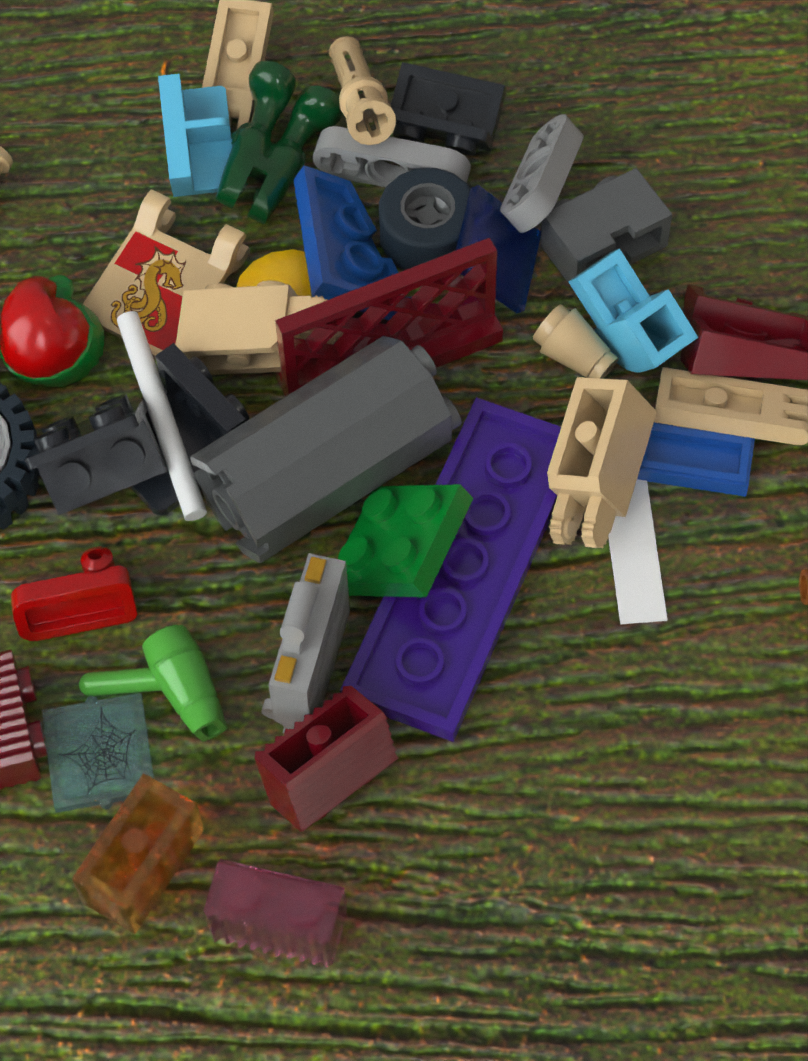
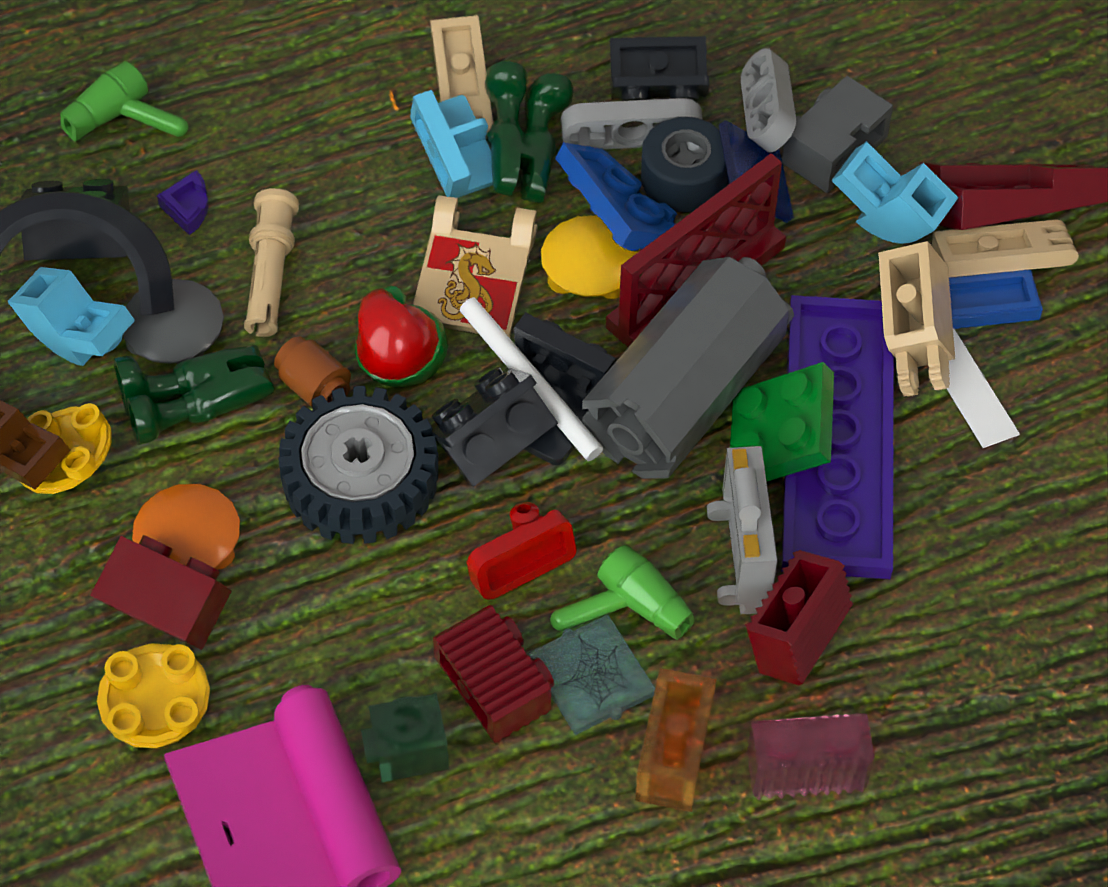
camera: 20 degrees left, 5 degrees down
tan hinge [176,280,344,375] -> none
tan pin [329,36,396,145] -> none
tan cone [533,304,619,379] -> none

